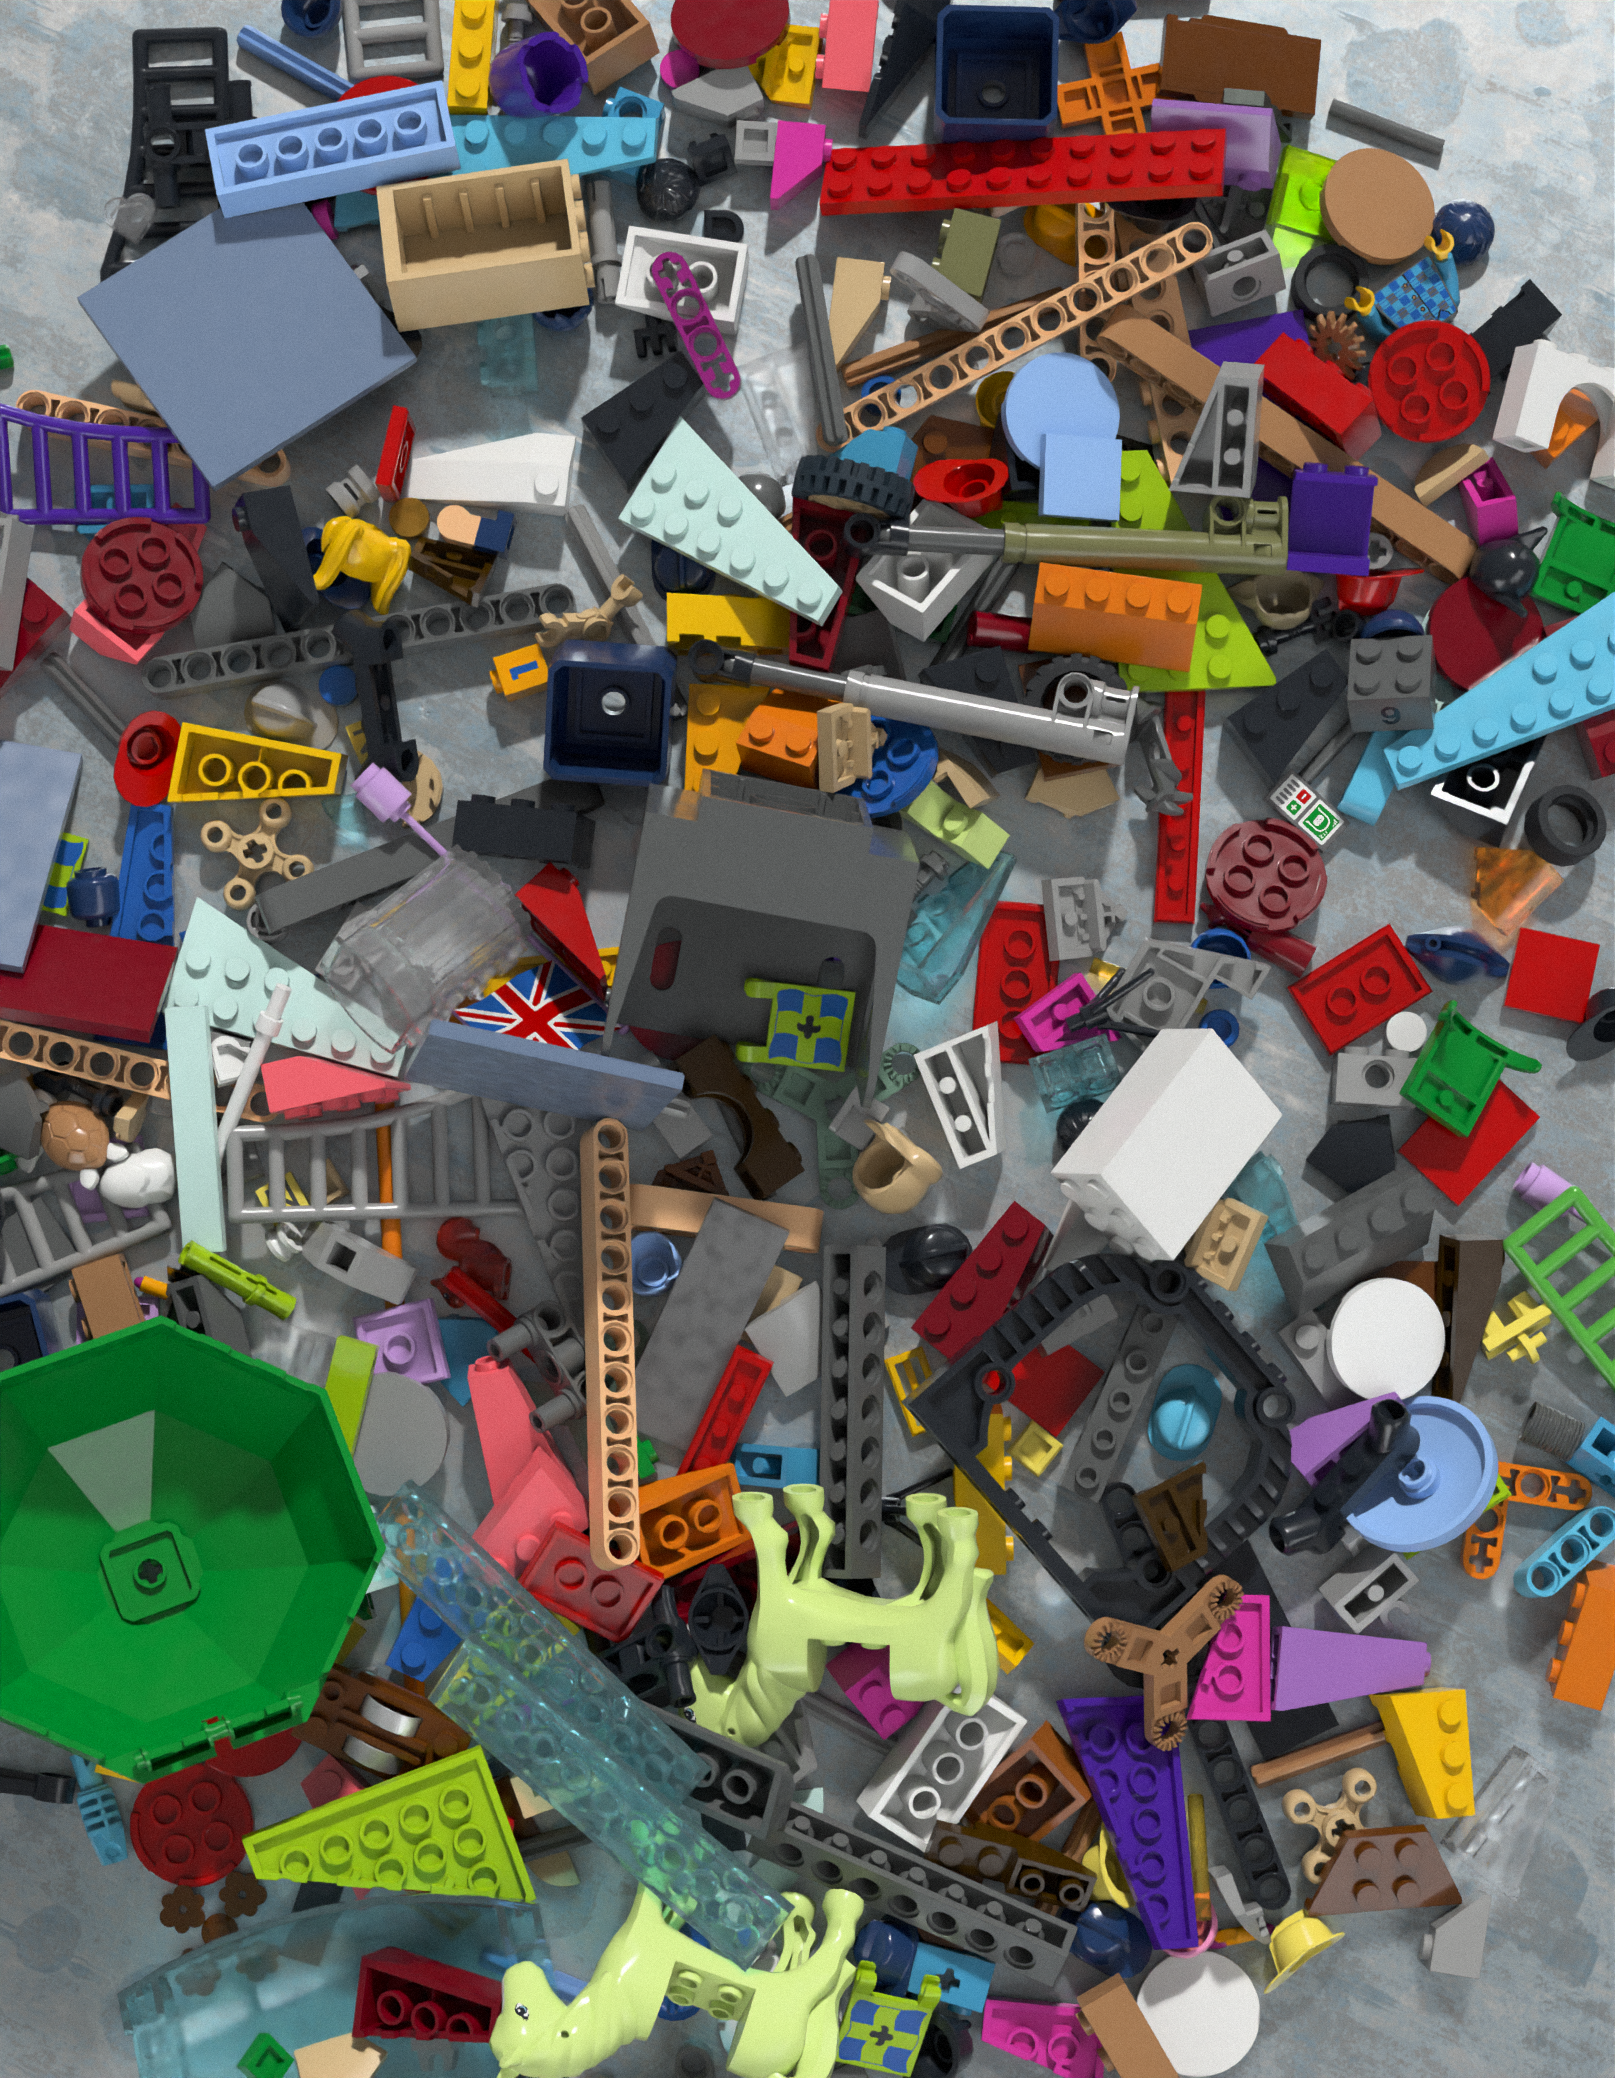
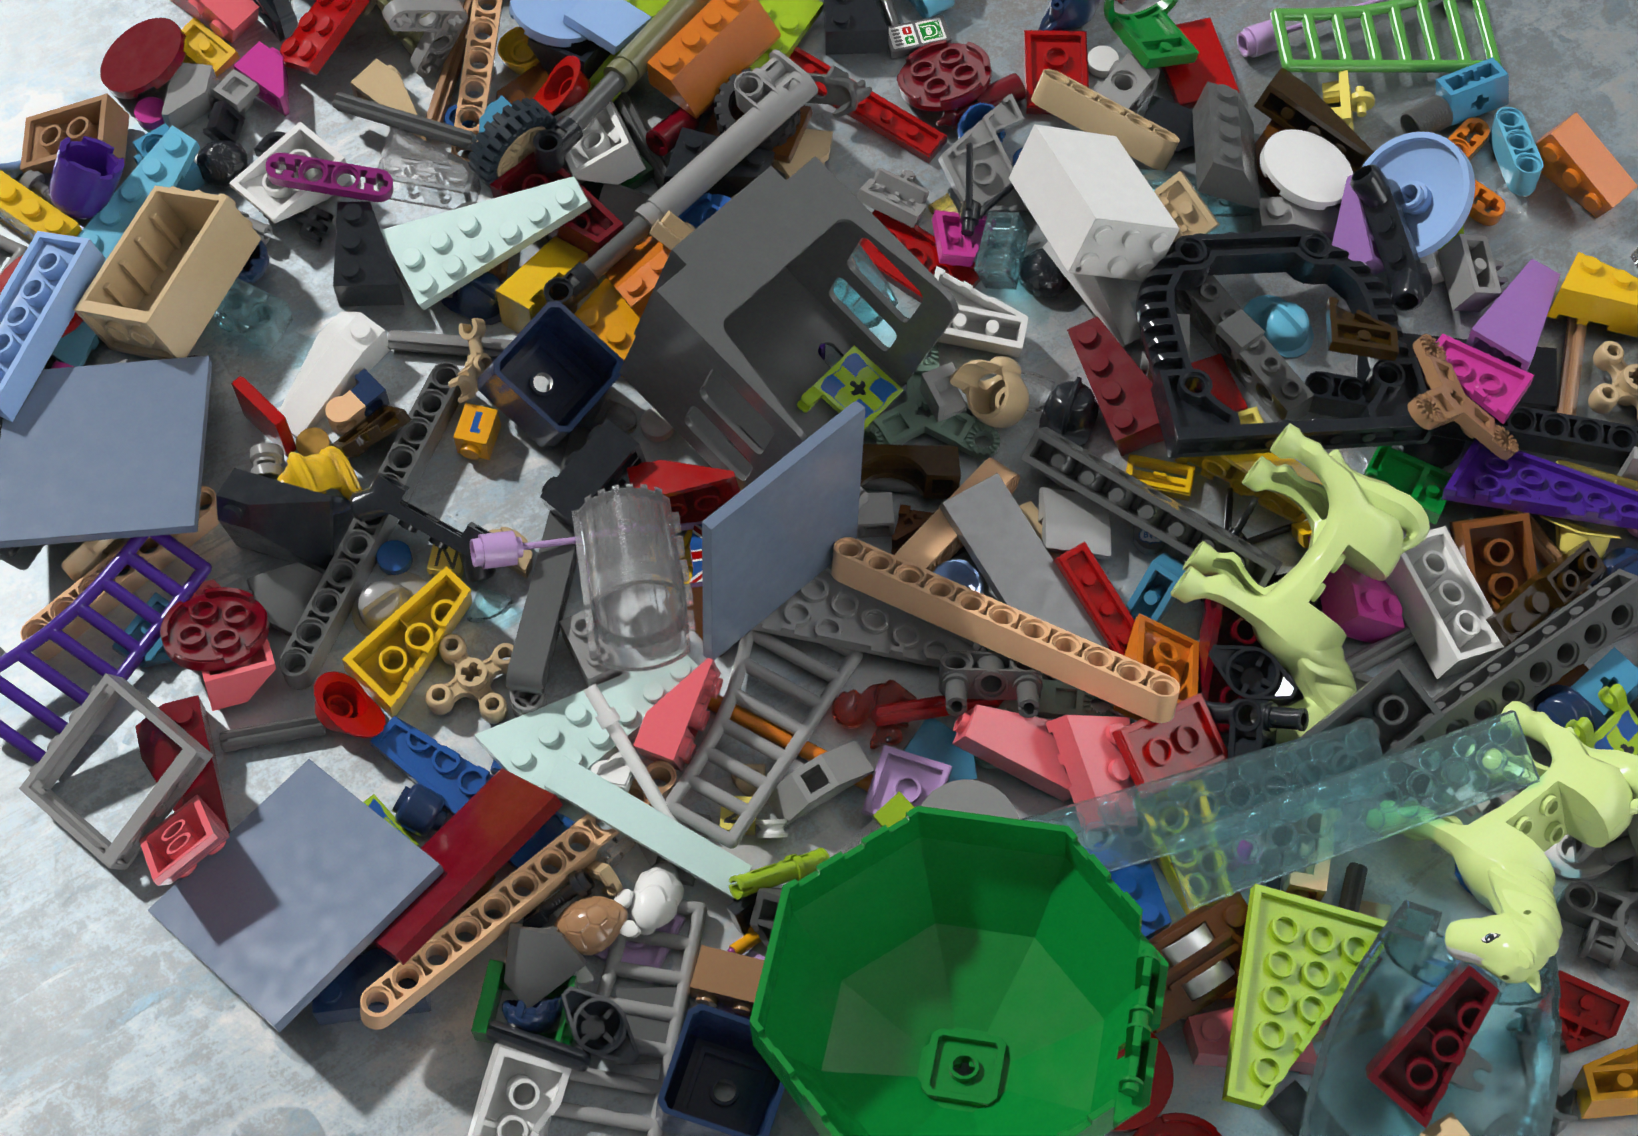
camera: 60 degrees left, 20 degrees down
none -> tan beam [1031,69,1180,171]
none -> dark grey tile [1215,309,1265,354]
none -> green piece [1364,446,1453,525]

